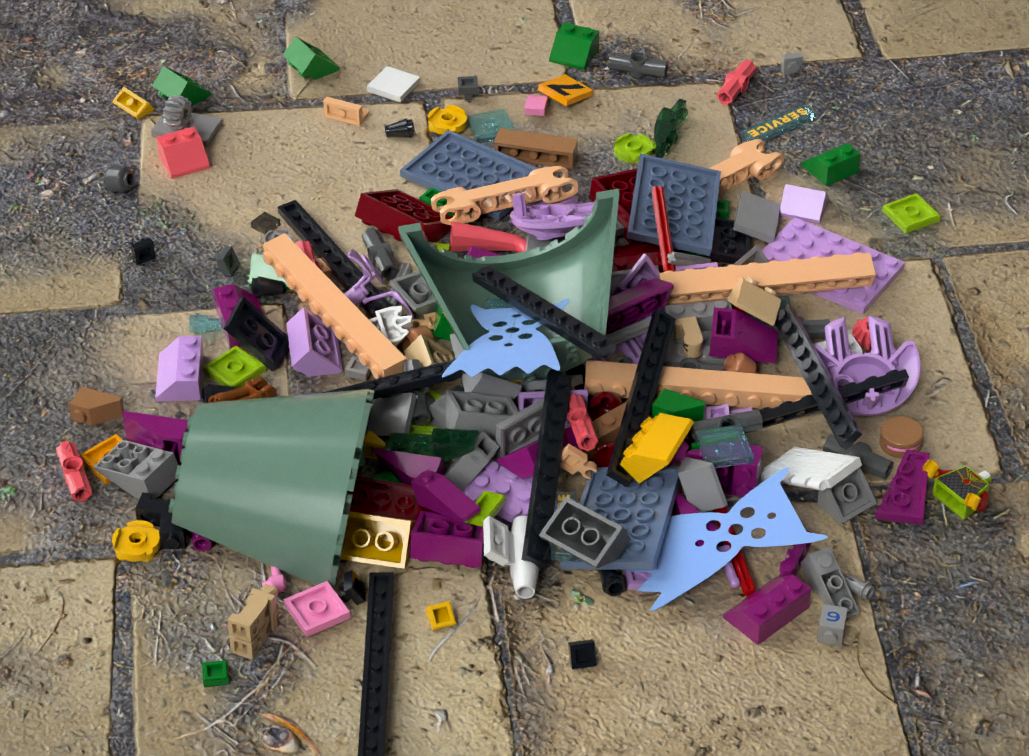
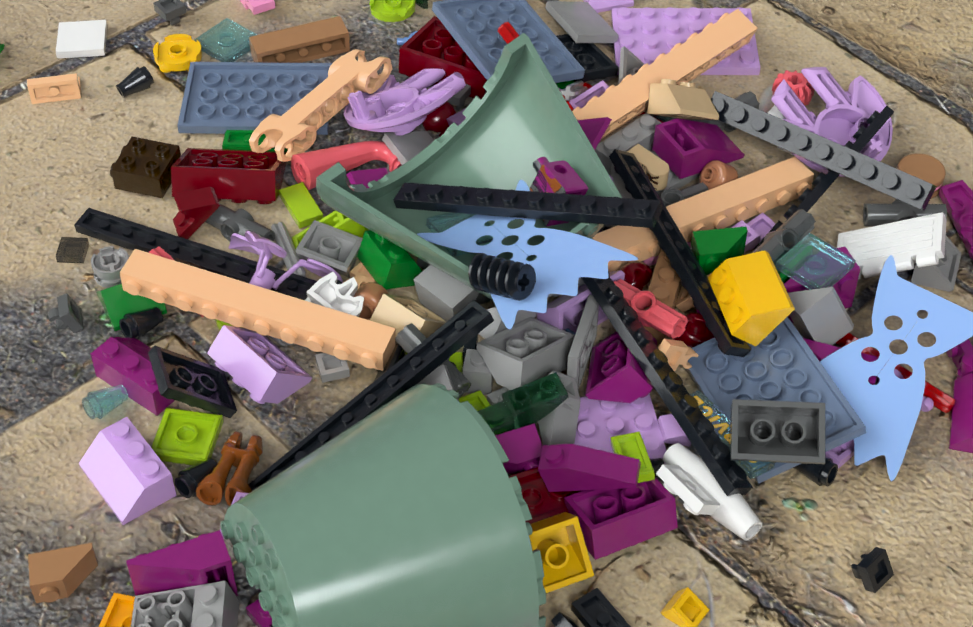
camera: 35 degrees left, 5 degrees up
none -> dark brown brick [110,136,181,198]
none -> dark red slope [173,187,220,239]
none -> black piece [468,253,536,301]
none -> magenta torso [530,157,589,226]

